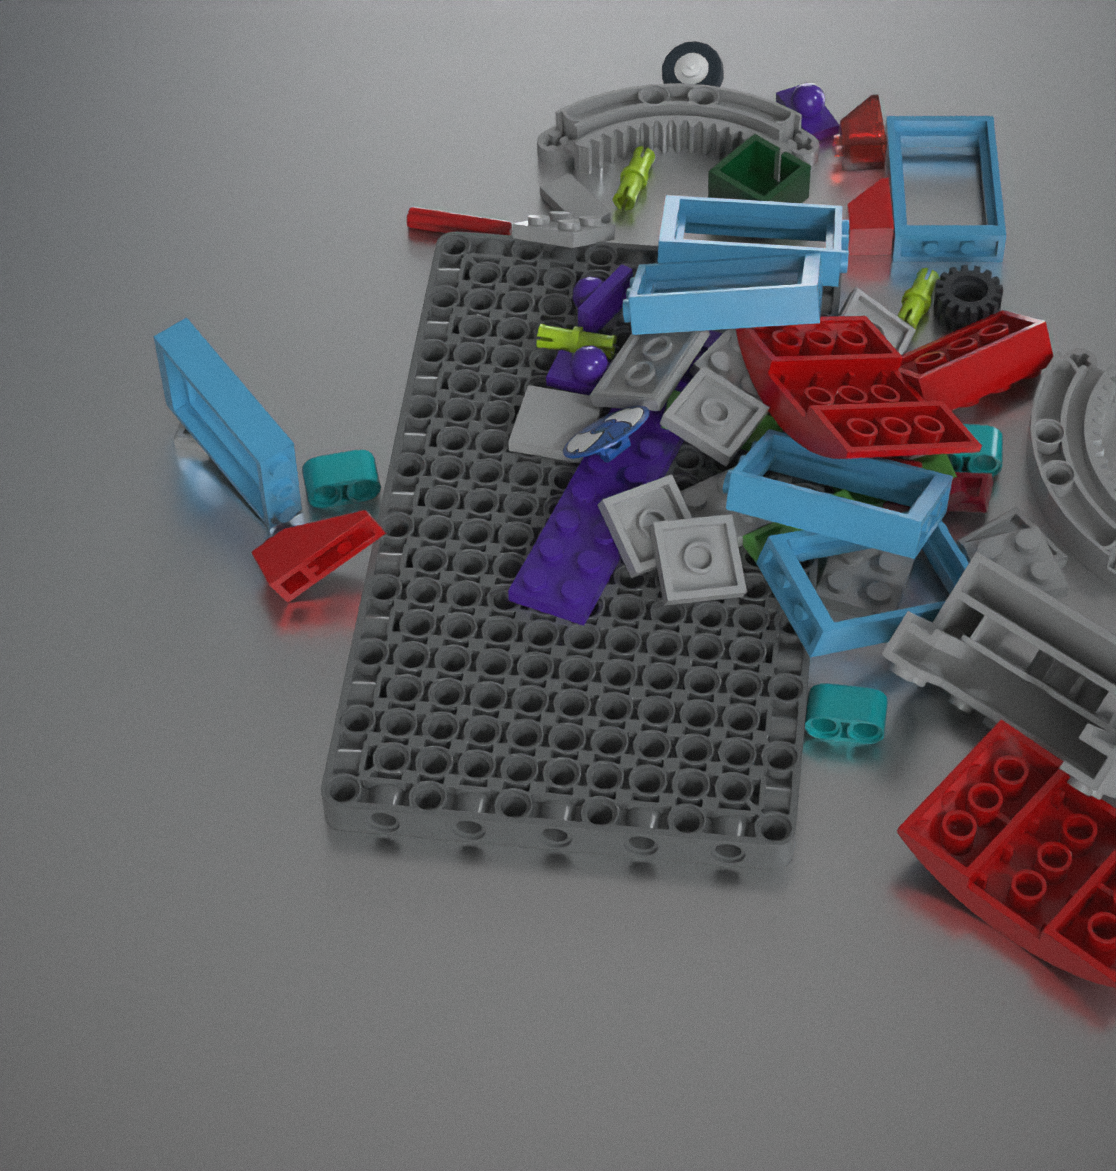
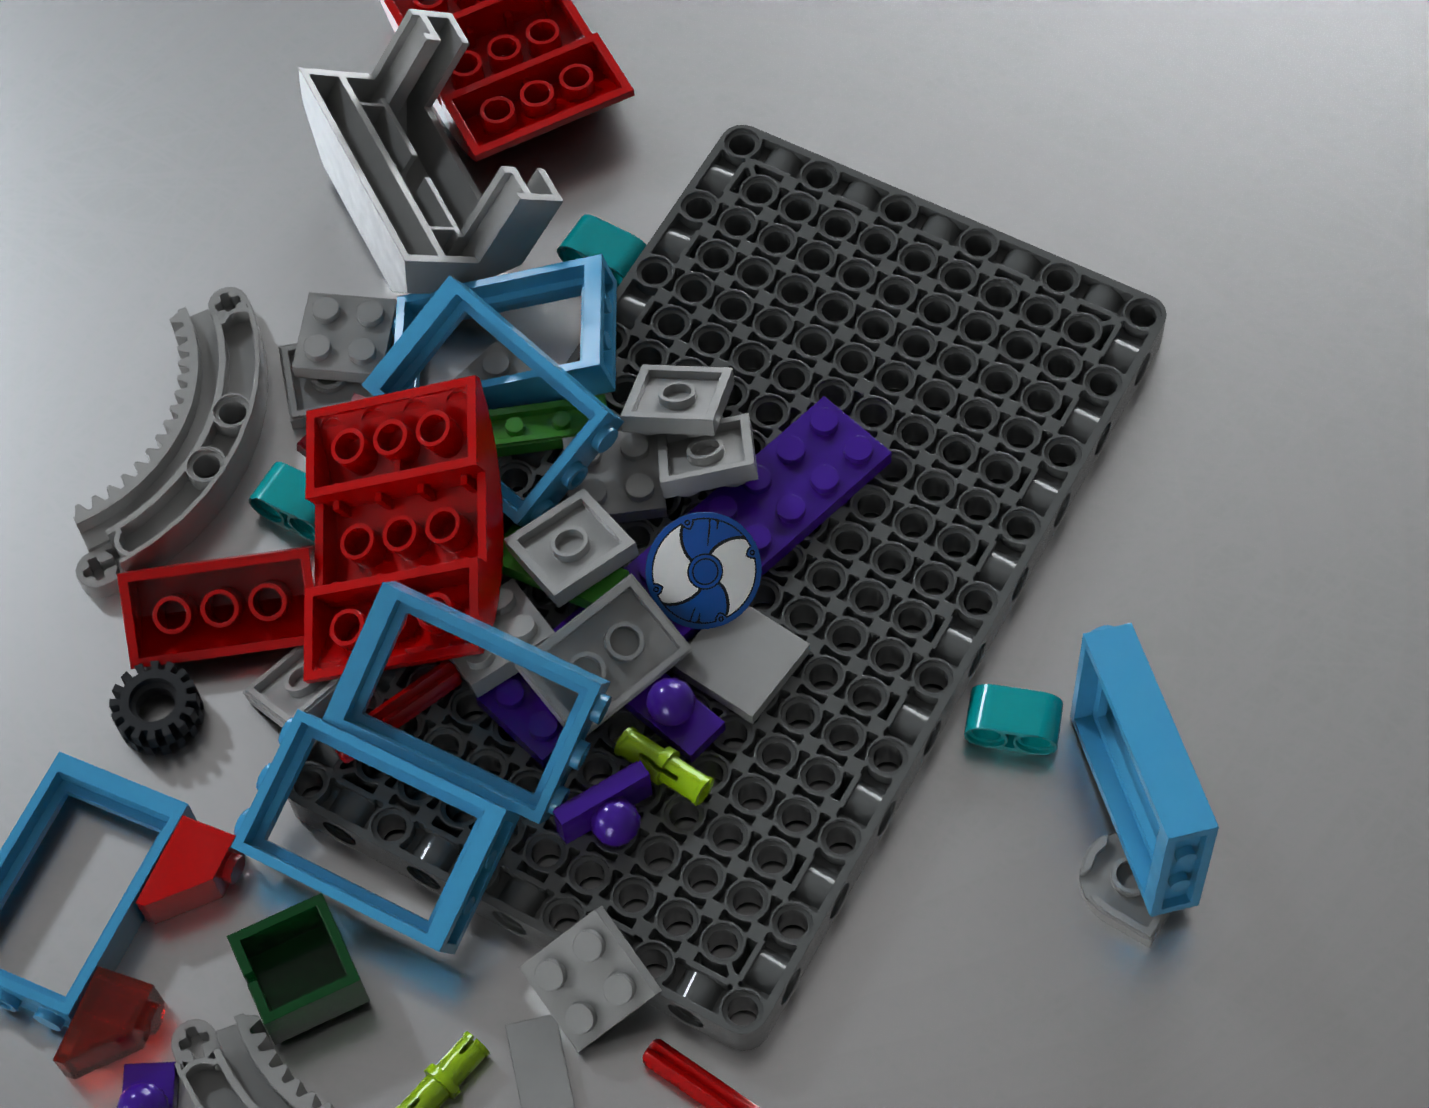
camera: 155 degrees left, 10 degrees up
red slope [251,510,386,603] -> none
lime pin [897,268,940,329] -> none

